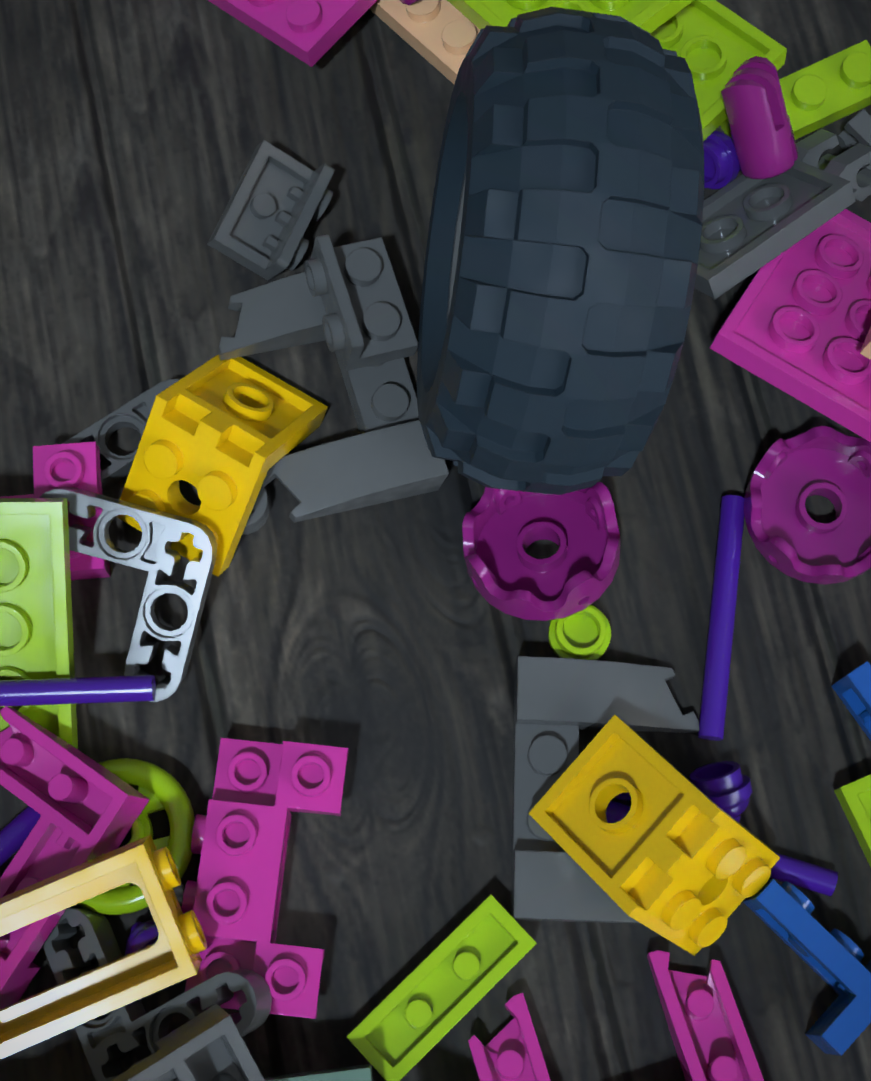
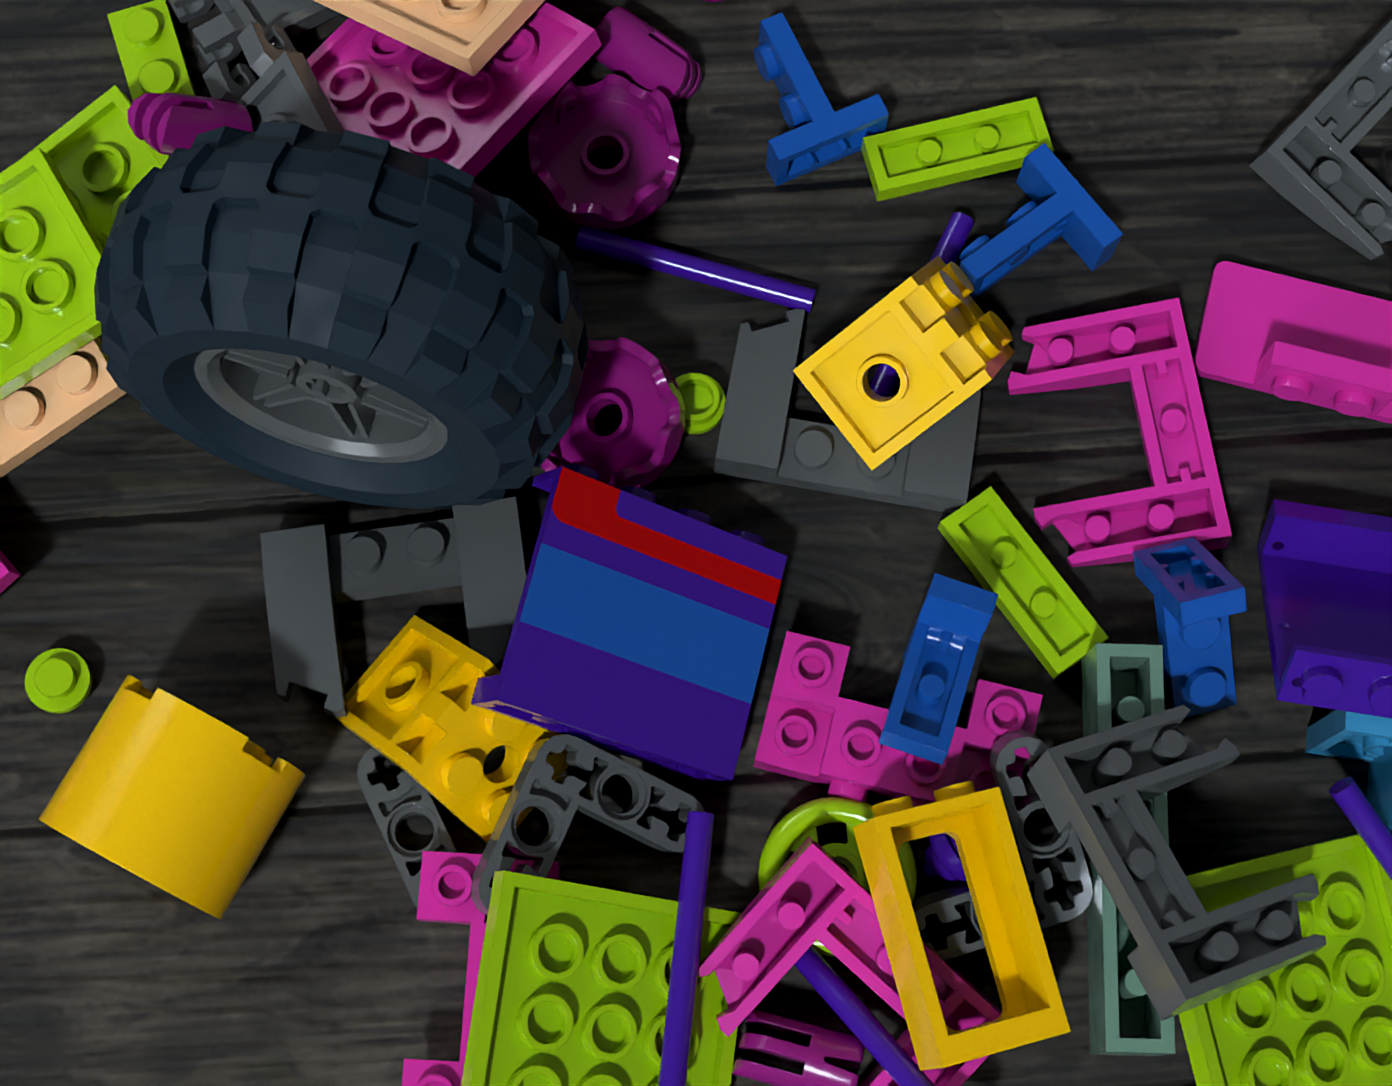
camera: 80 degrees left, 0 degrees up
dark grey bracket [207,140,335,281] -> none
dark grey bracket [305,234,418,371] -> none
dark purple plate [689,761,753,822] -> none
none -> lime plate [25,648,92,714]
none -> yellow brick [39,675,306,920]
none -> panel [471,463,787,782]
none -> blue bracket [878,573,998,765]

